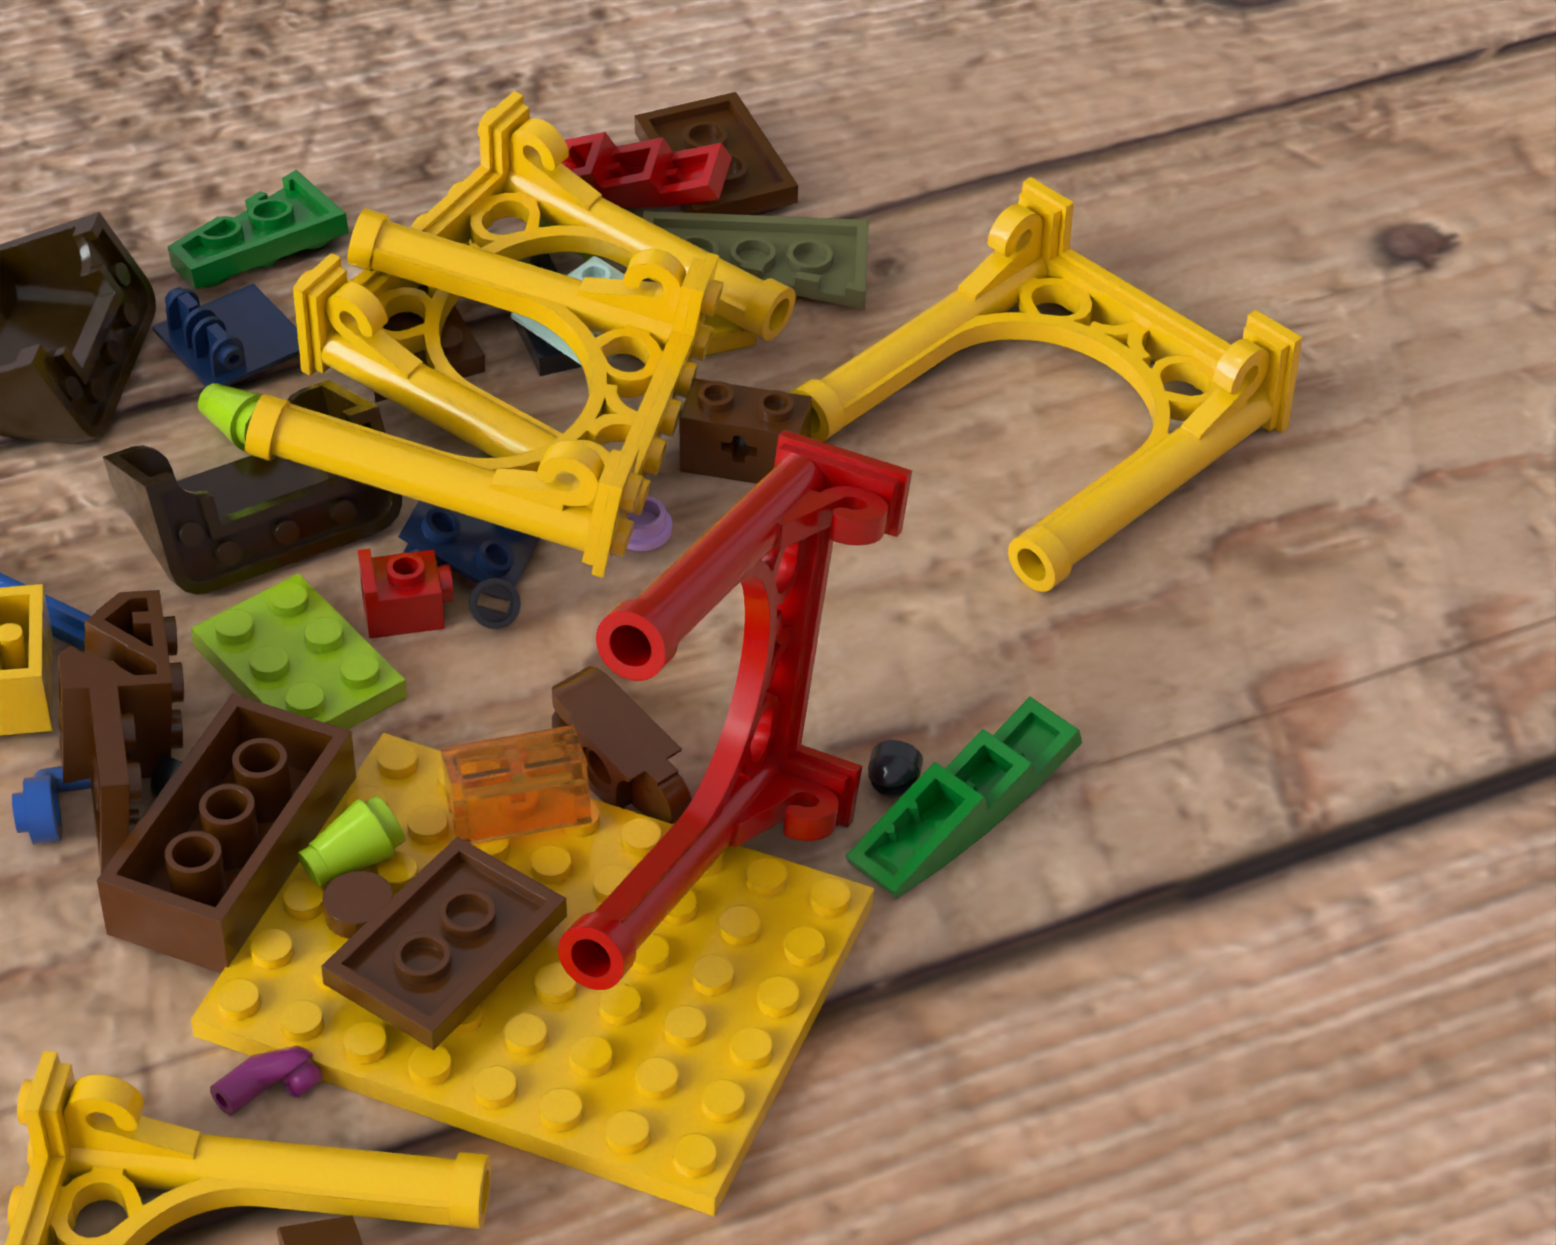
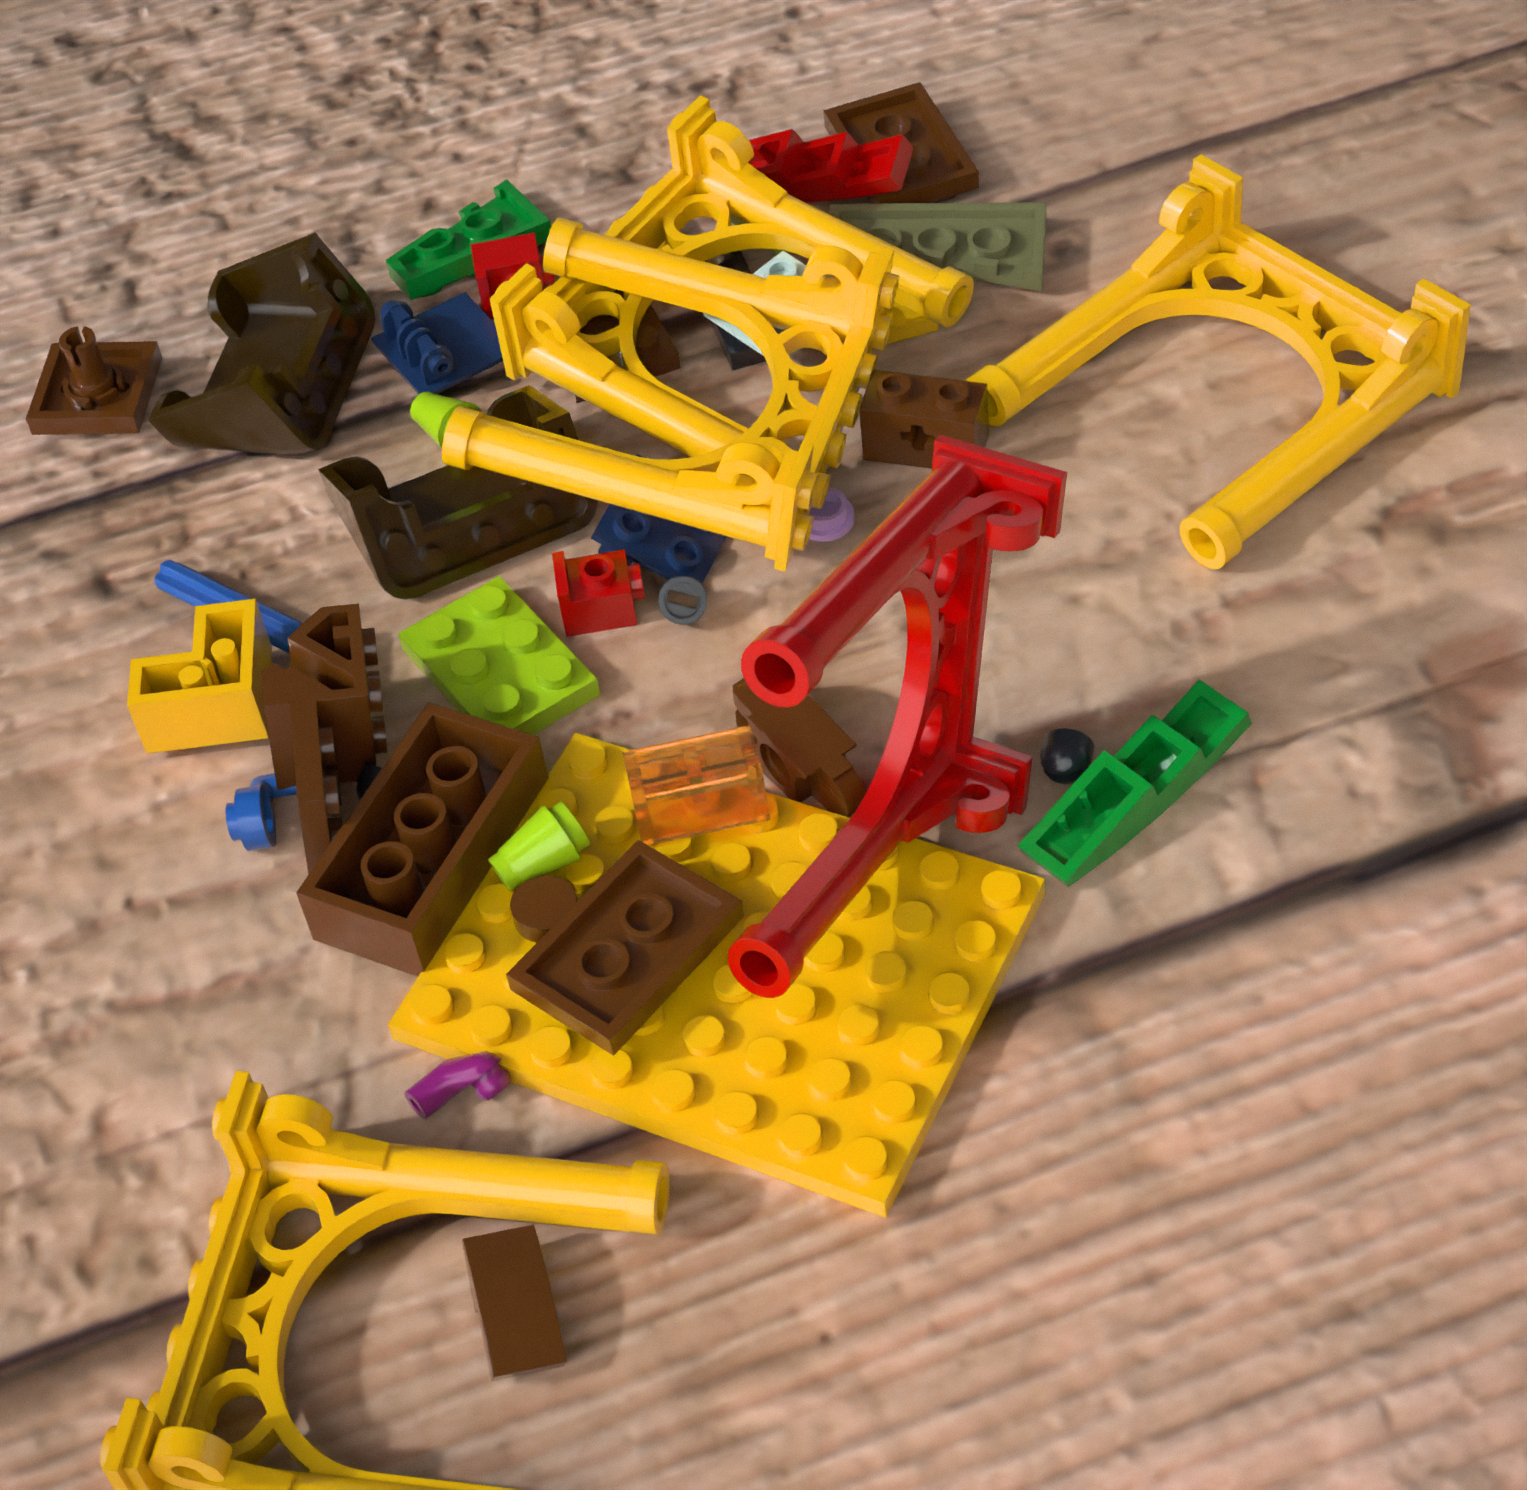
camera: 10 degrees right, 5 degrees up
none -> red brick [470,233,555,319]

